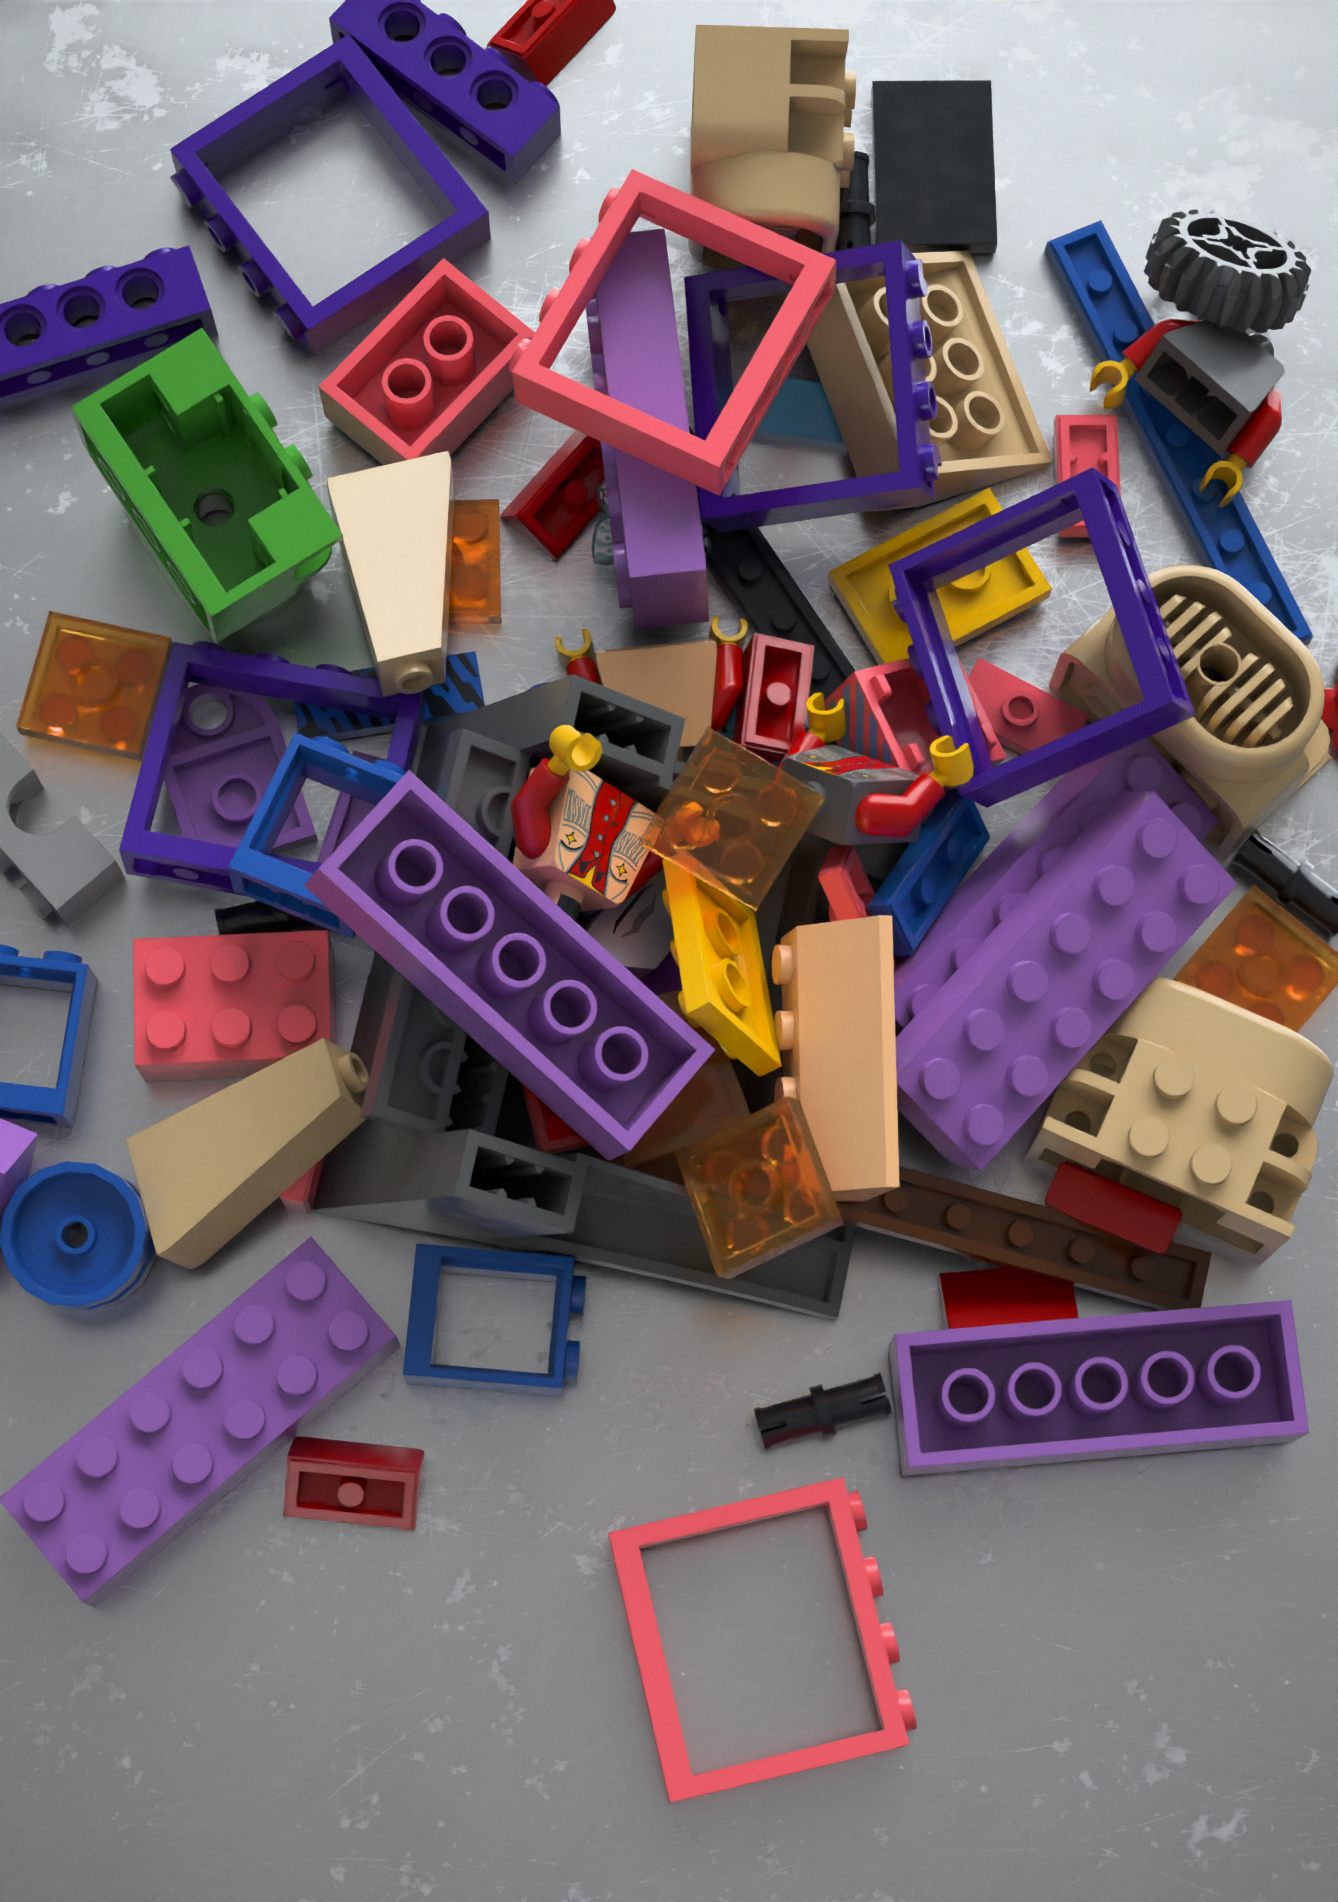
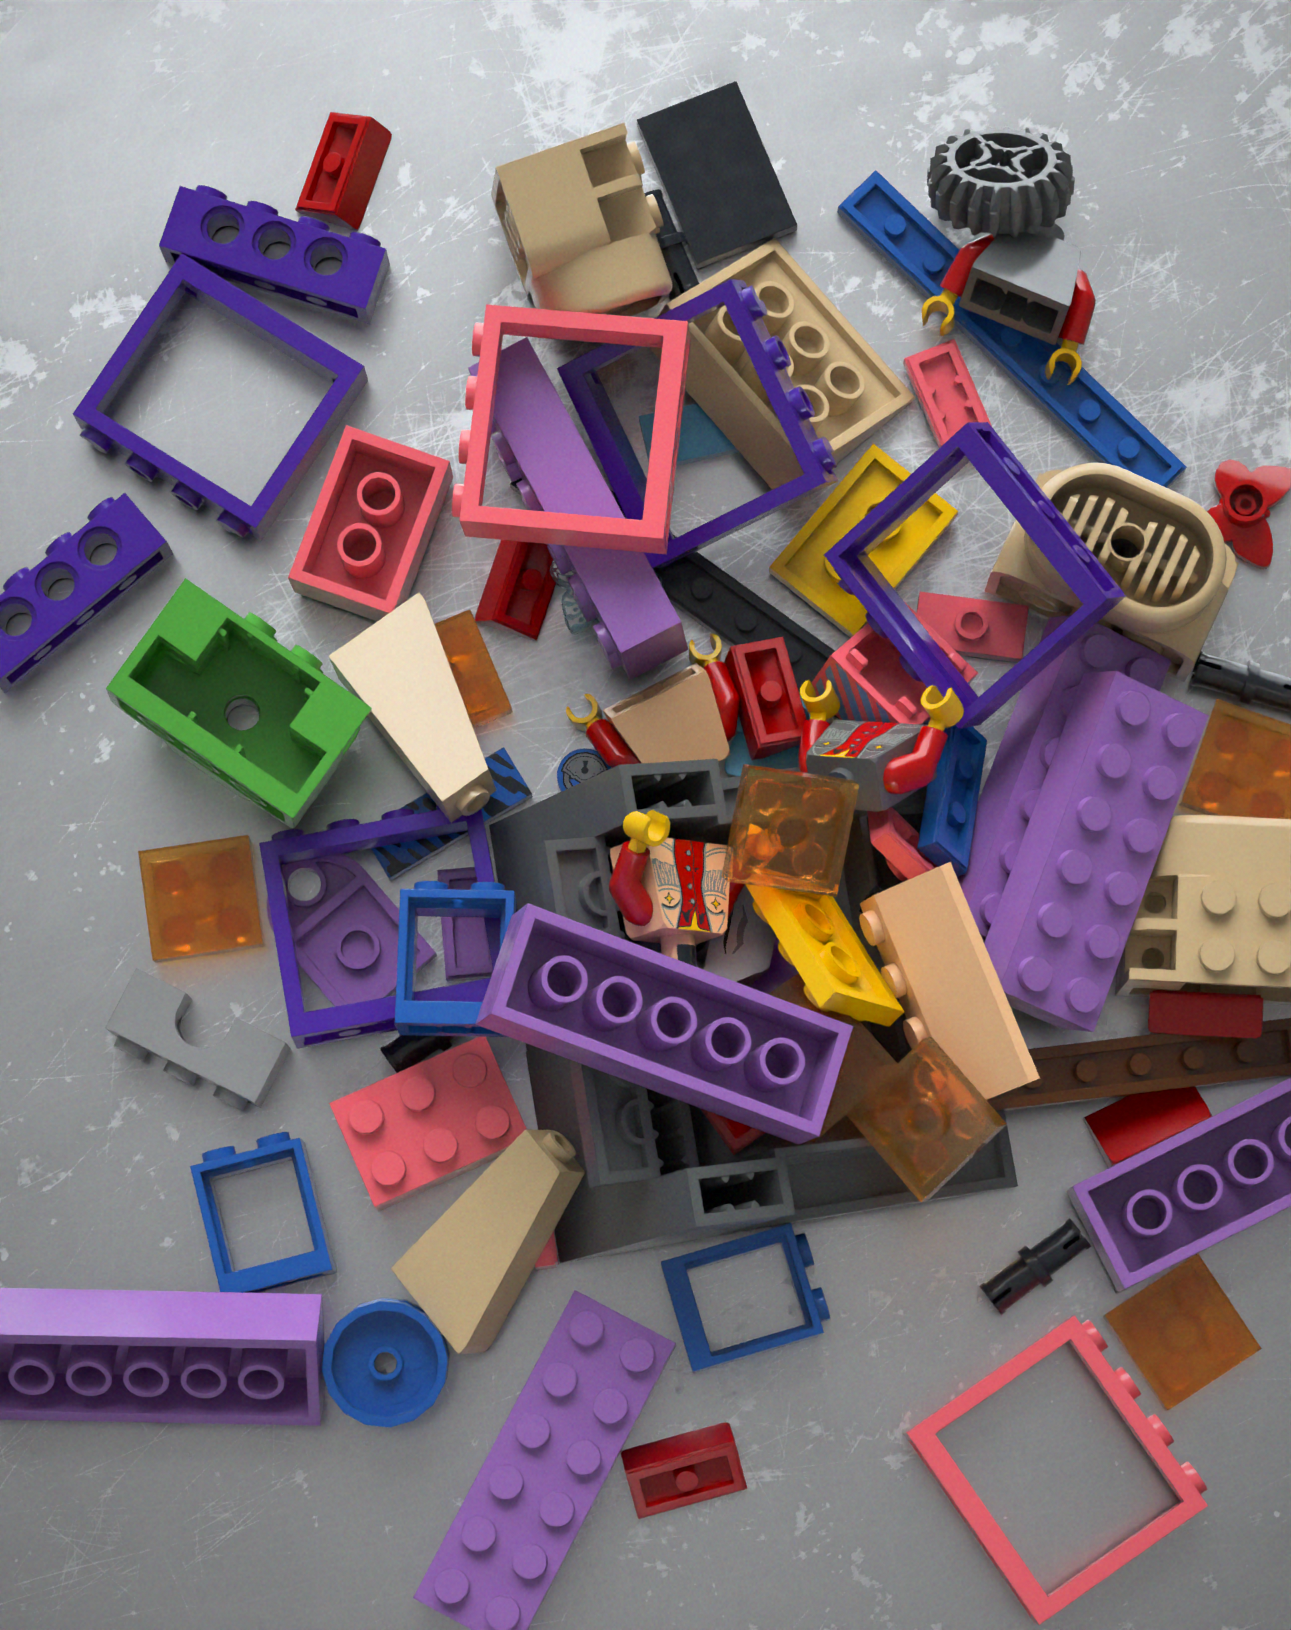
camera: 15 degrees left, 5 degrees up
none -> clear orange plate [1102,1254,1262,1411]

